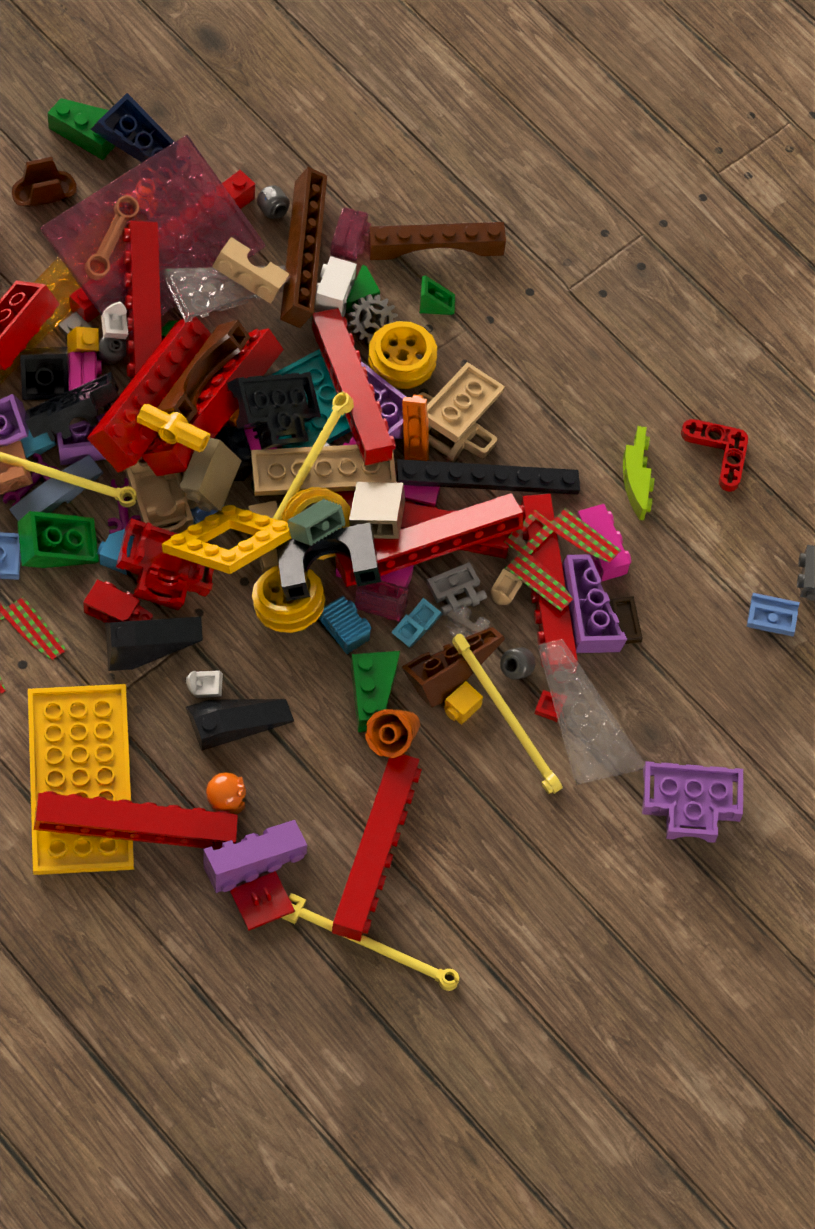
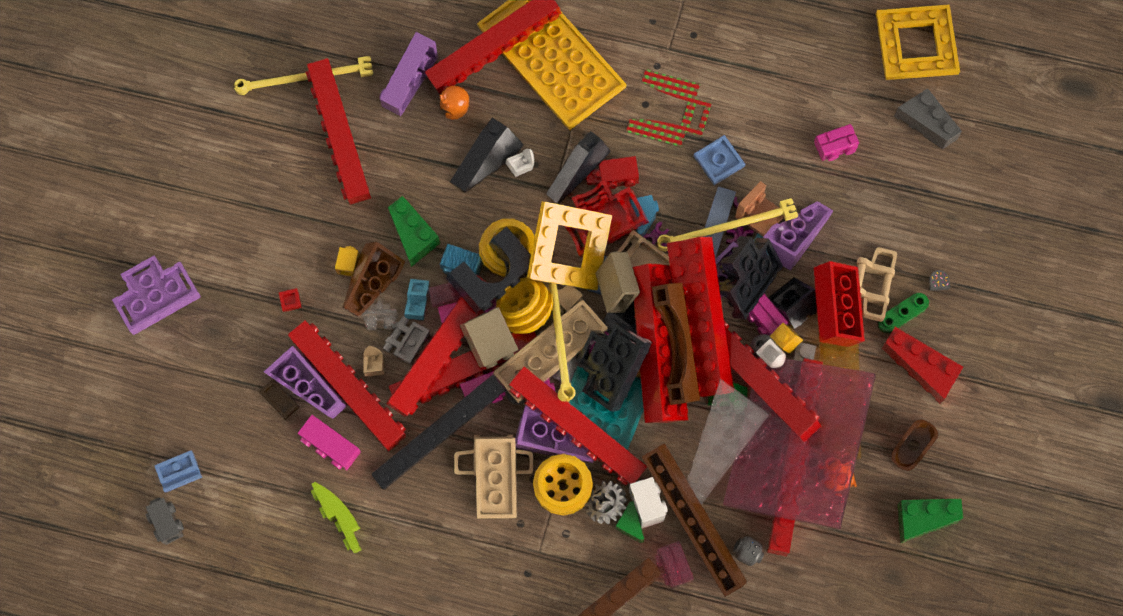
camera: 155 degrees right, 10 degrees up
green slope [17,511,99,568] -> none
nougat piece [85,195,139,280] -> none
dark blue wedge [90,93,190,180] -> none
yellow piece [137,404,210,453] -> none
tan arch [212,237,289,304] -> none
red piece [230,871,295,931] -> none
sand green brick [287,499,346,546] -> none
orange cone [365,709,420,758] -> none
orange plate [402,395,429,461] -> none
green slope [419,275,455,315] -> none
light yellow hinge [452,634,563,794] -> none
dark grey head [500,647,536,680] -> none
piece [504,508,621,611] -> none
clear wing [538,639,645,785] -> none
red beam [681,419,748,492] -> none

